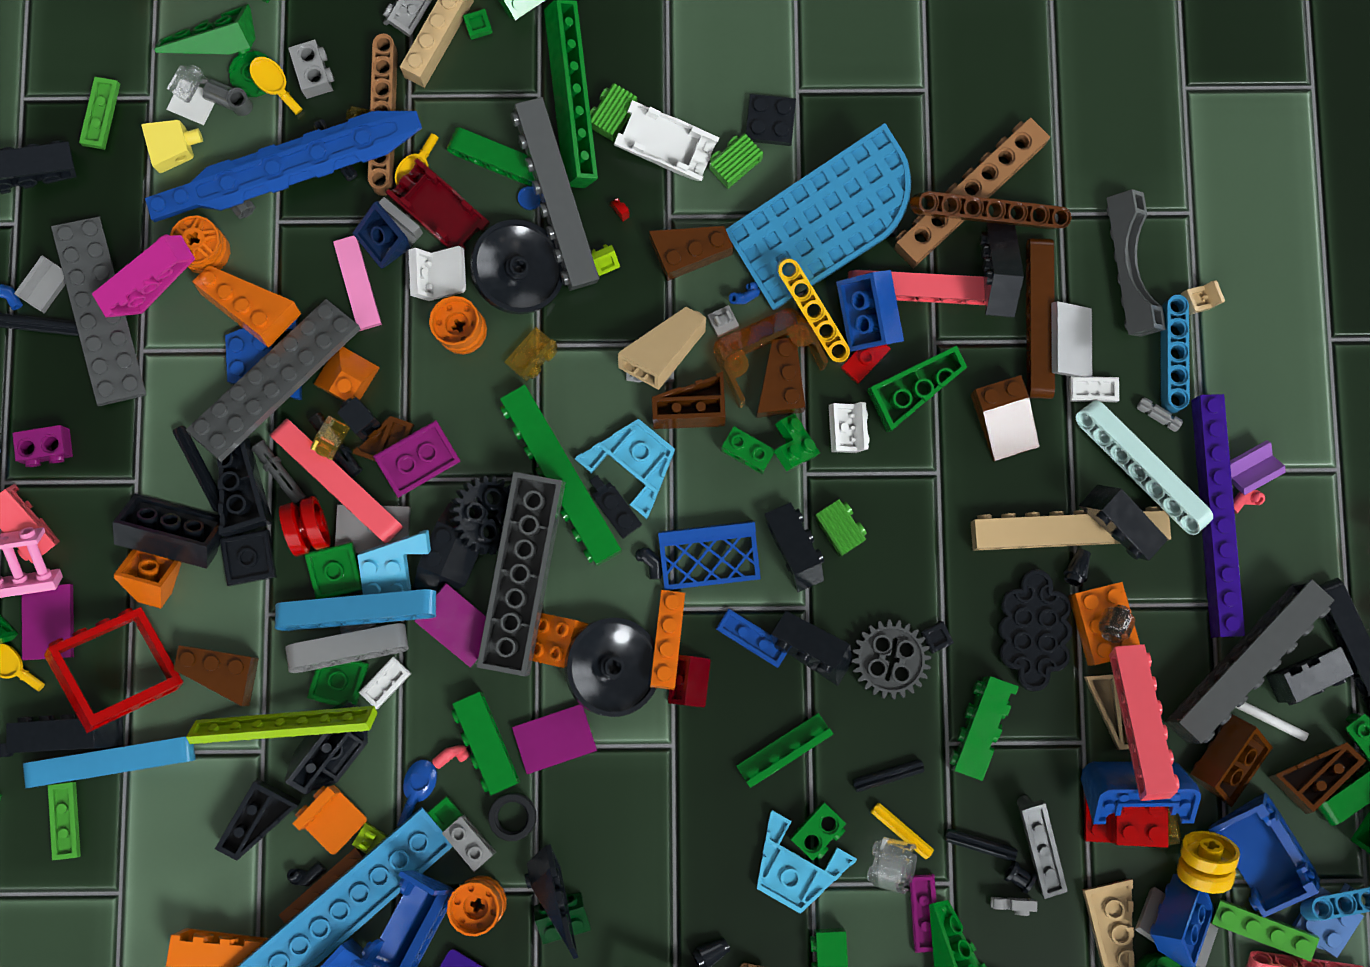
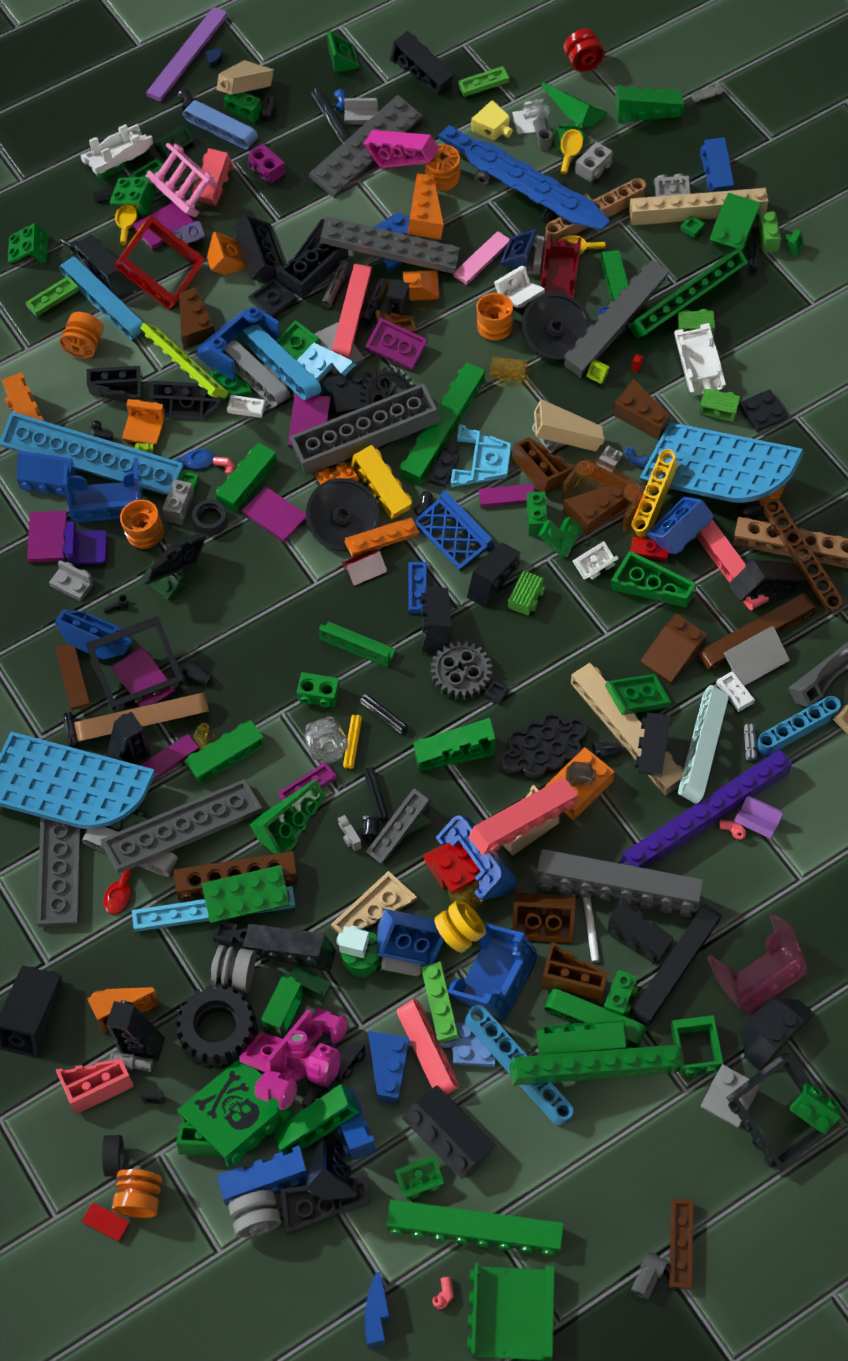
camera: 60 degrees right, 20 degrees down
red wheel [279,496,331,557] -> none
clear yellow brick [310,416,350,460] -> none
medium azure wing [756,810,857,914] -> none
none -> orange wheel [59,312,104,359]
none -> bracket [171,221,205,243]
none -> blue windscreen [197,307,280,381]
none -> yellow wedge [351,445,412,520]
none -> magenta tile [479,484,534,508]
none -> green tile [605,674,672,715]

